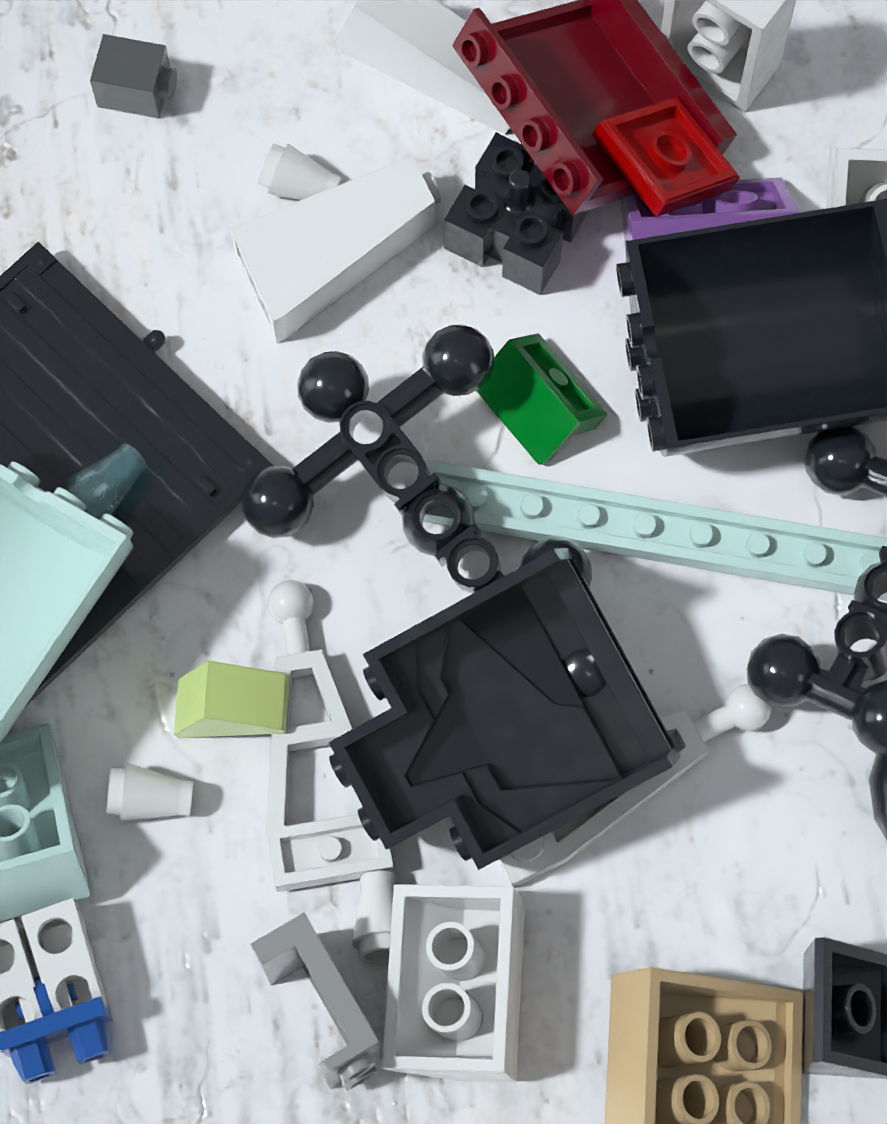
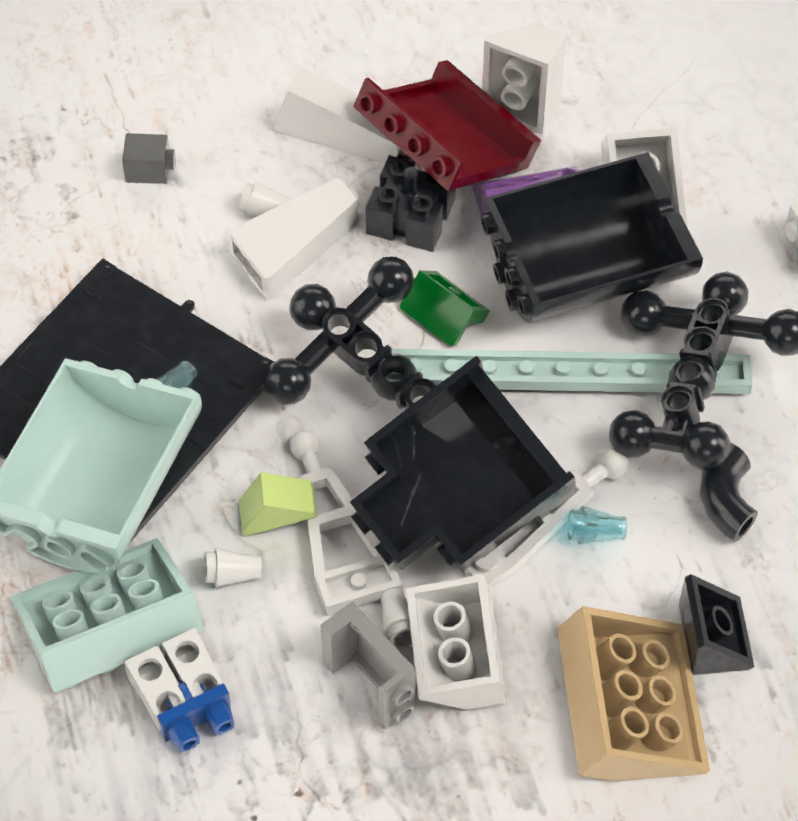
camera: 10 degrees left, 15 degrees down
red tile [592,97,740,217] -> none
none -> clear light blue cone [567,506,627,545]

